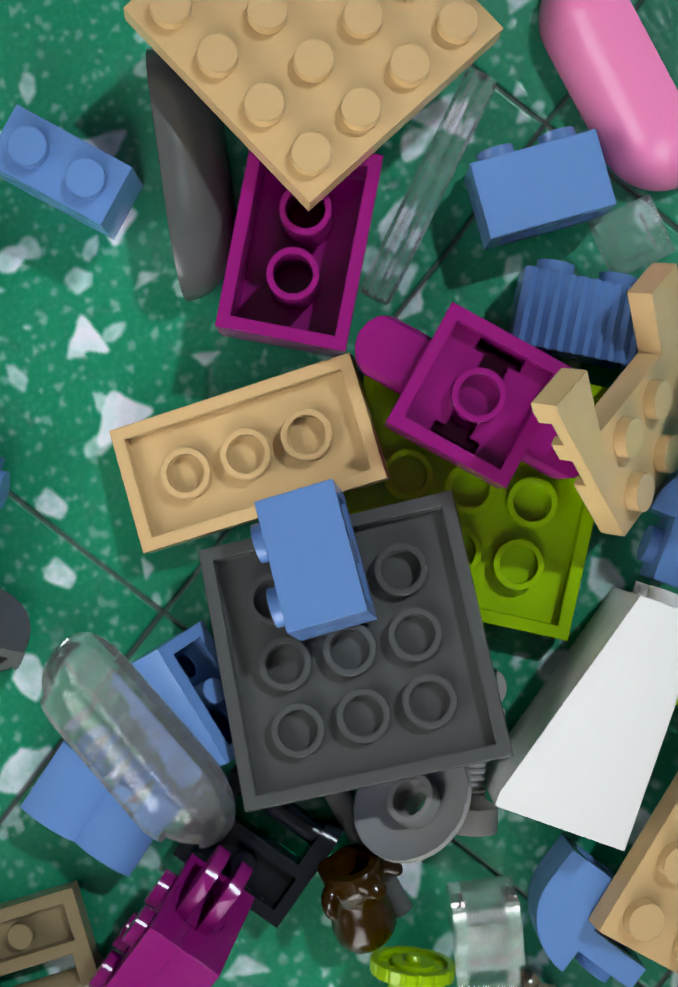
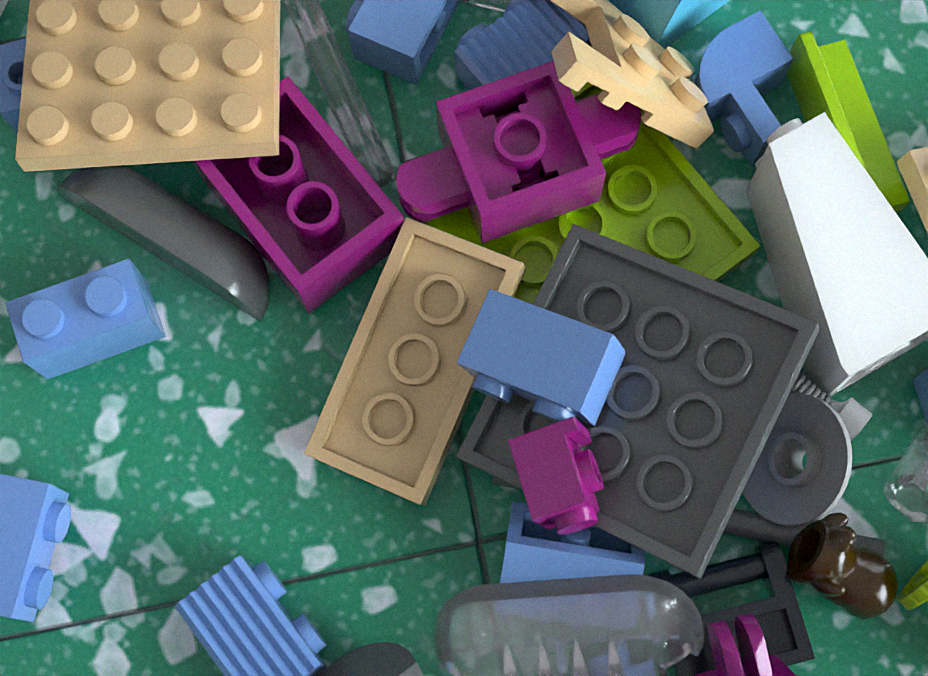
camera: 45 degrees left, 15 degrees down
none -> magenta brick [508,416,604,534]

